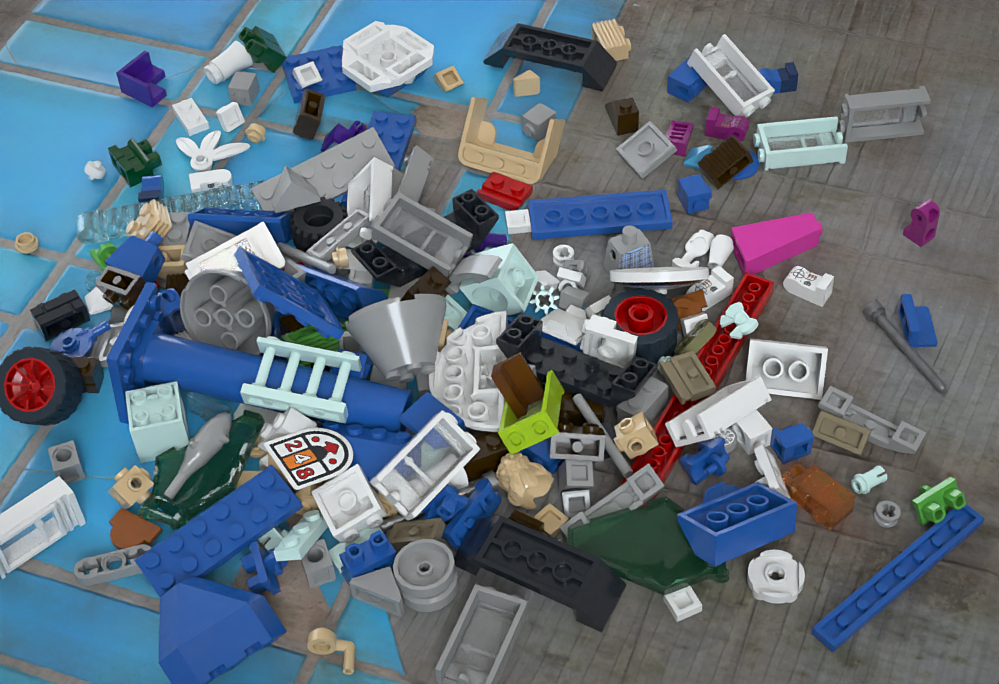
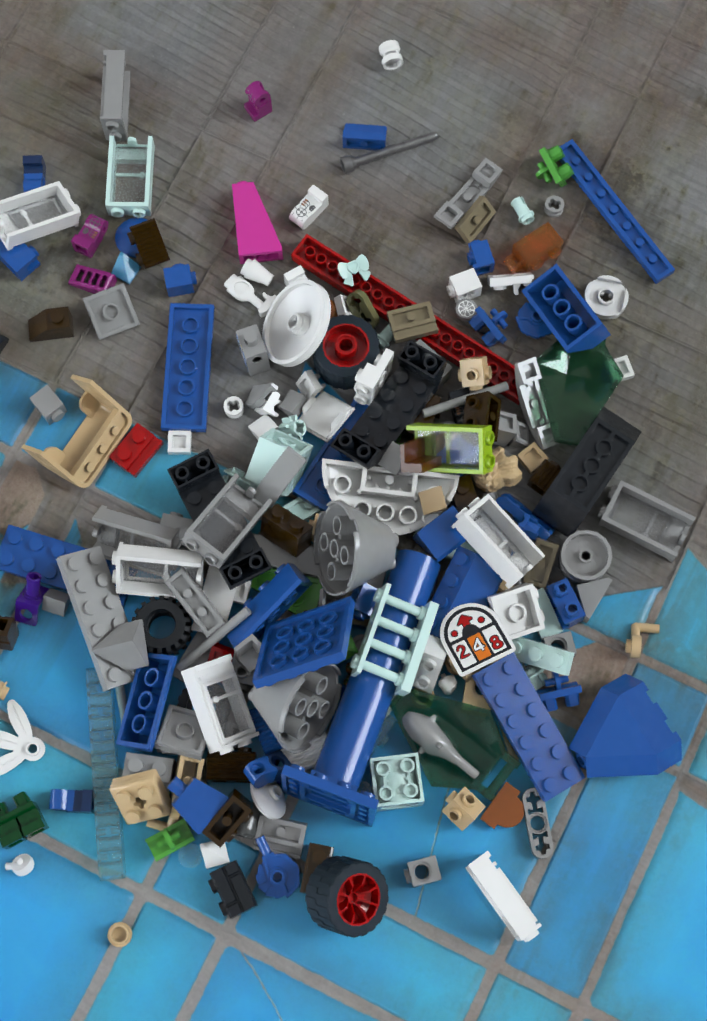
camera: 85 degrees left, 25 degrees up
white leg [189,169,234,204] -> none
tan plate [332,247,349,270] -> none
white door [665,376,772,447] -> none
white slope [746,338,828,400] -> none
none -> tan slope [418,486,447,515]

